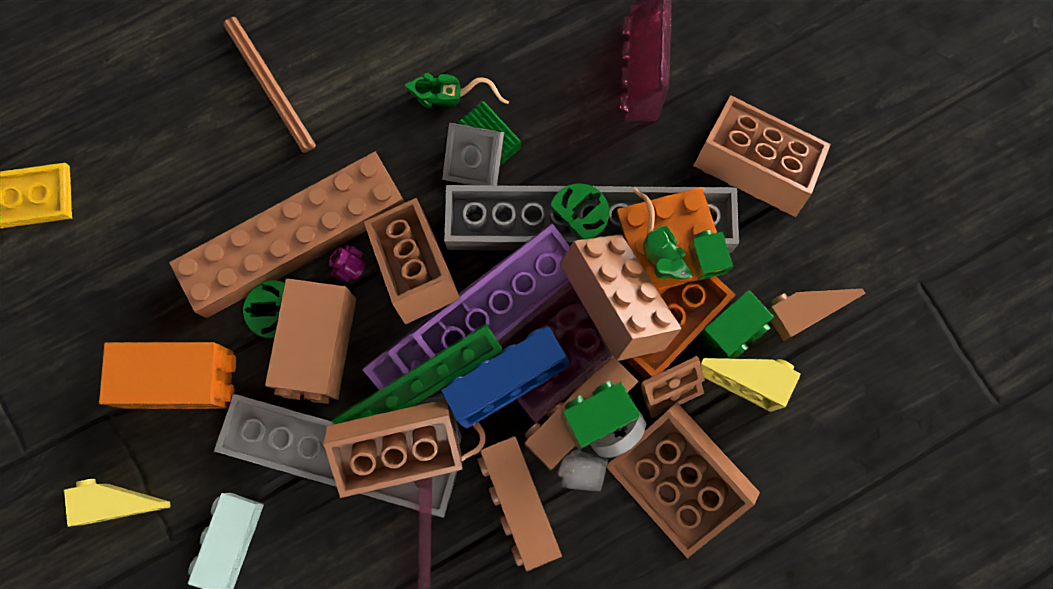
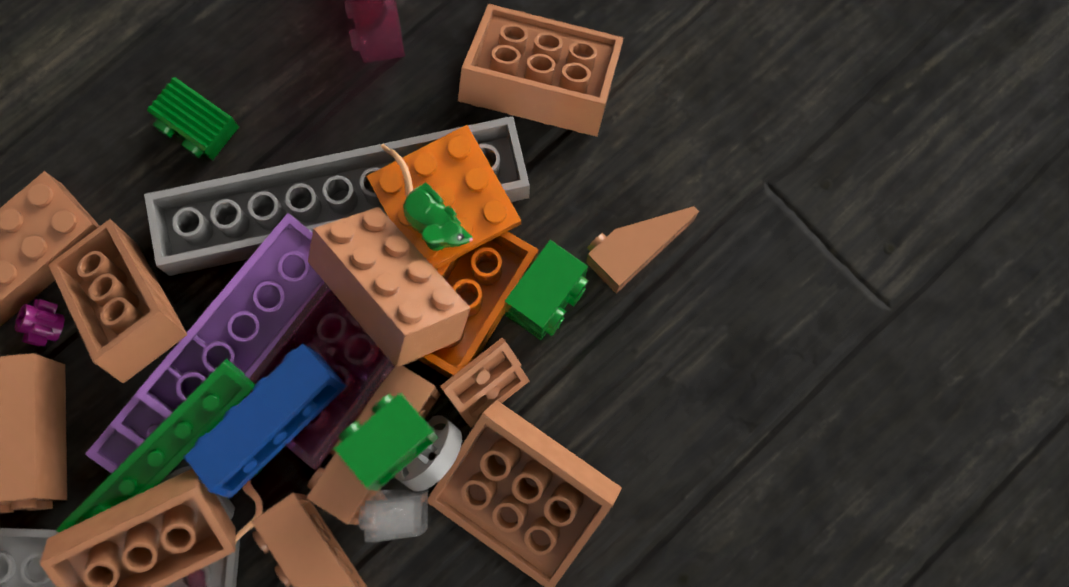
camera: 20 degrees left, 0 degrees up
green animal [405,73,509,108] -> none
light grey tile [442,123,504,186] -> none
green piece [551,183,609,240] -> none
green brick [688,230,733,281] -> none
light yellow slope [700,358,801,412] -> none

